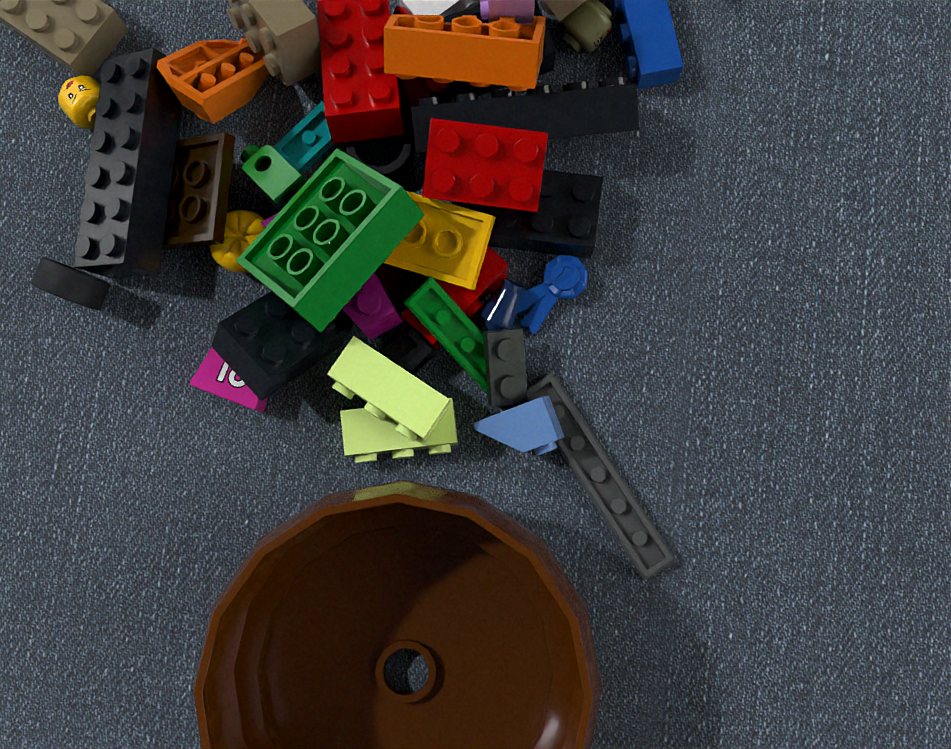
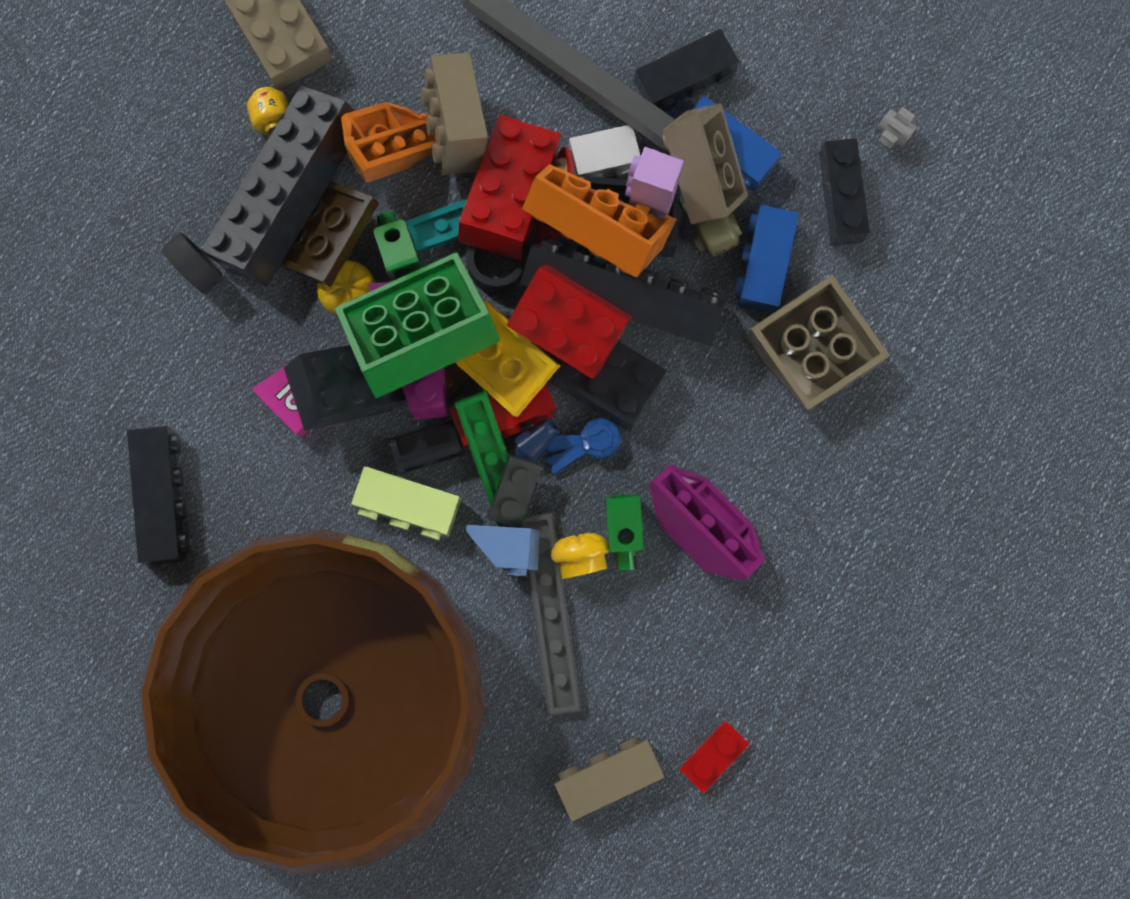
camera: 15 degrees right, 0 degrees up
yellowish green brick [327,336,451,442] -> none
none -> black brick [127,426,189,566]
none -> yellow piece [551,533,609,579]
none -> dark tan brick [554,736,665,822]
none -> green torso [603,493,644,571]
none -> magenta wedge [649,464,766,581]
none -> red plate [679,720,750,794]
none -> dark tan slope [747,275,890,411]

